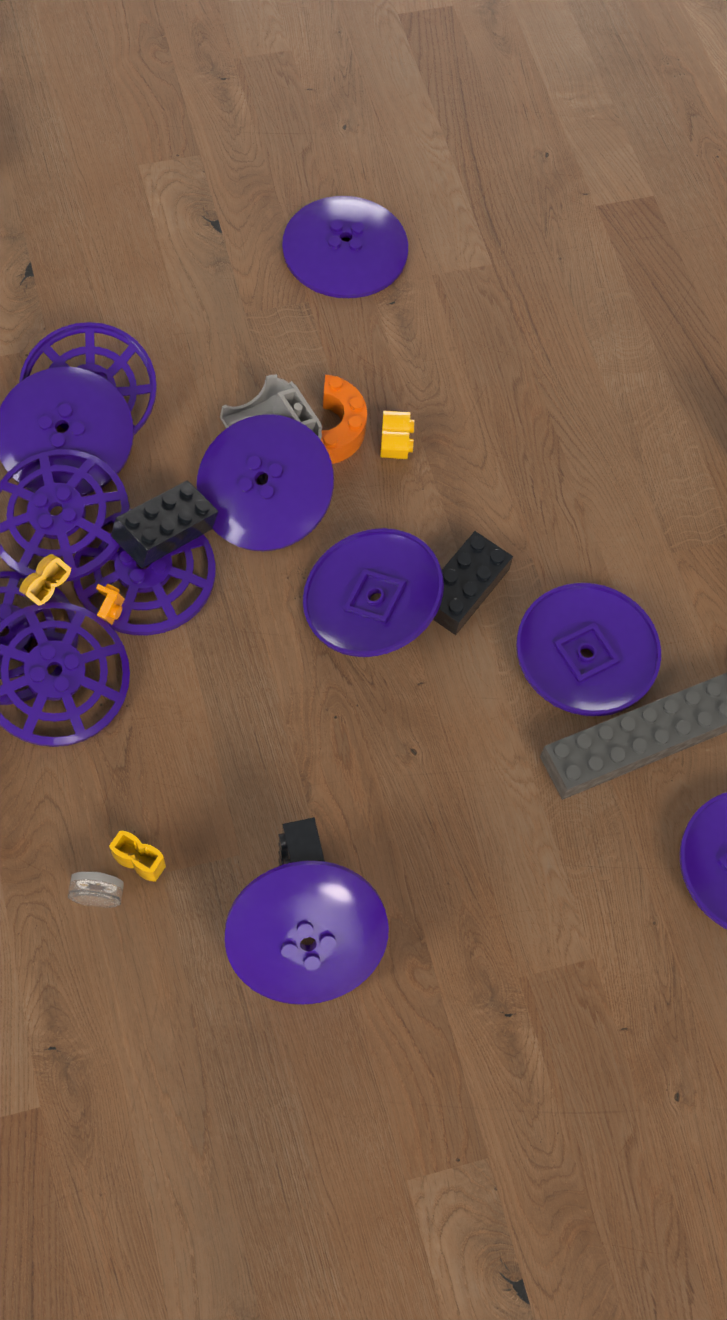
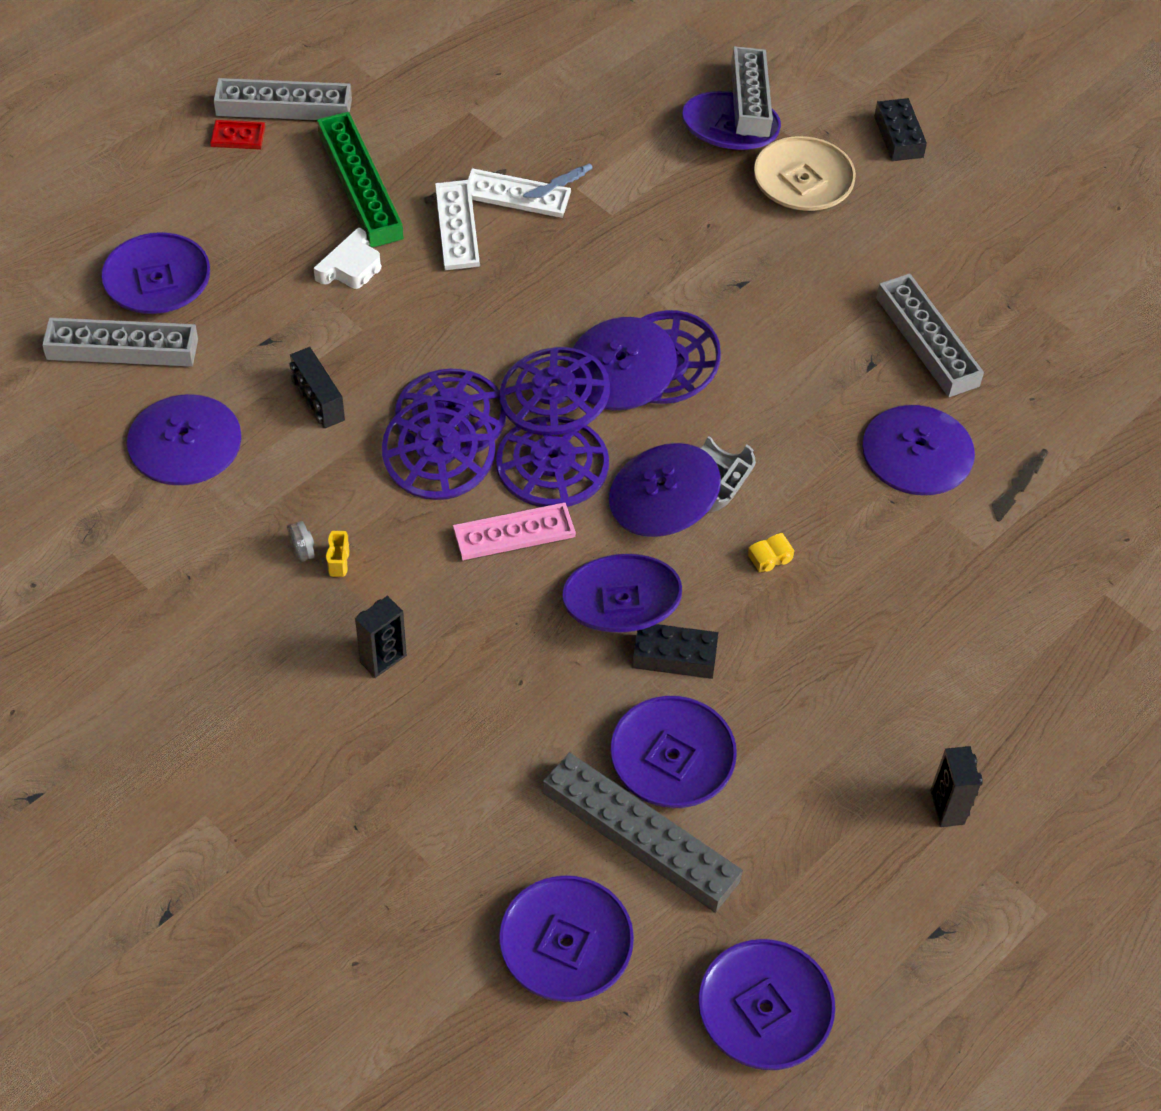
camera: 65 degrees right, 10 degrees down
yellow brick [19,554,71,606] -> none
light orange bracket [96,584,125,625] -> none
black brick [111,480,219,568] -> none
dark purple dish [224,861,389,1005] -> none
orange brick [321,374,367,464] -> none
none -> bright pink plate [453,503,576,560]
none -> light grey brick [876,274,984,398]
none -> clear smoke sword [992,449,1049,522]

